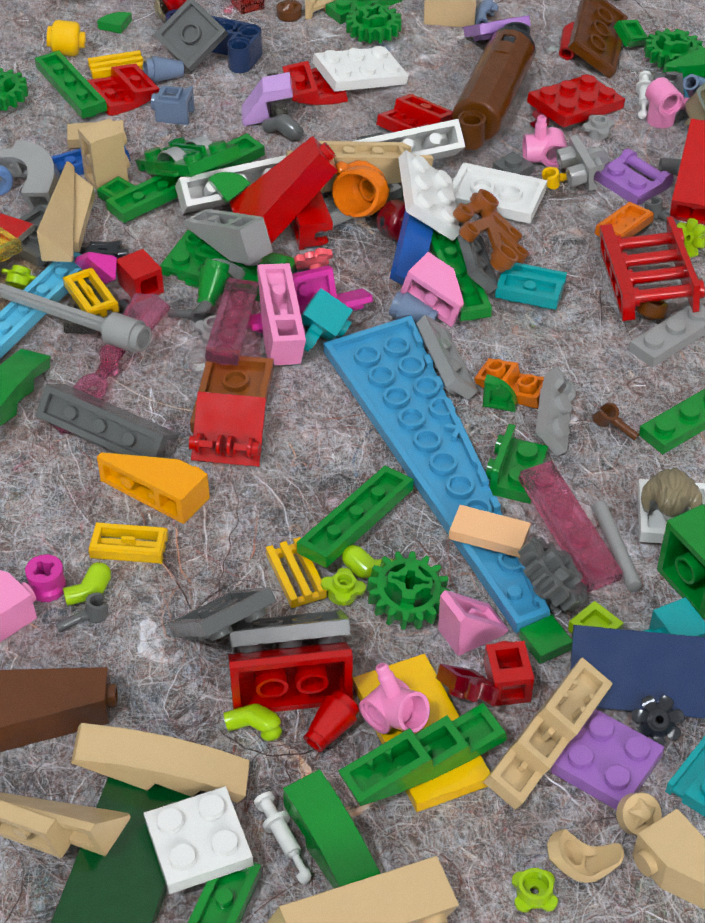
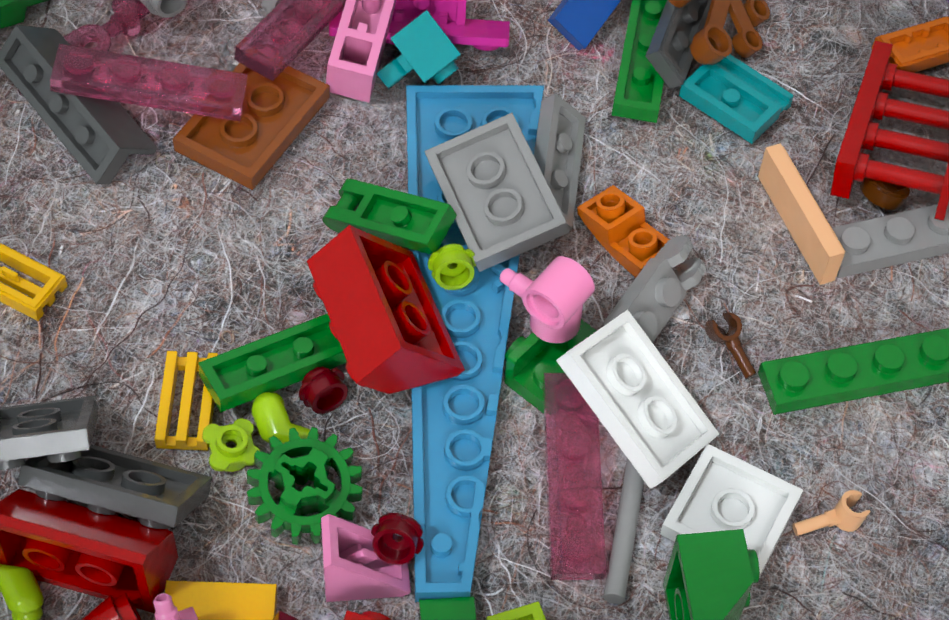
camera: 20 degrees right, 10 degrees up
light orange slope [97,452,210,524] -> none
red hinge [189,391,266,467] -> none
sand blue cone [389,292,439,326] -> none
bright pink slope [400,252,464,327] -> none
light nougat tile [449,505,531,558] -> none
green tile [482,374,518,412] -> none
dark grey gear [518,536,589,612] -> none
dark tan hair [641,467,702,518] -> none
none -> clear pink plate [50,44,248,121]
none -> dark red plate [299,367,348,414]
none -> red slope [307,225,465,394]
none -> green plate [322,178,457,254]
none -> dark red plate [371,513,424,565]
none -> light grey plate [424,113,570,272]
none -> lime plate [428,244,476,290]
none -> bright pink piece [499,256,595,343]
none -> white plate [556,309,719,489]
none -> light nougat tile [758,143,846,285]

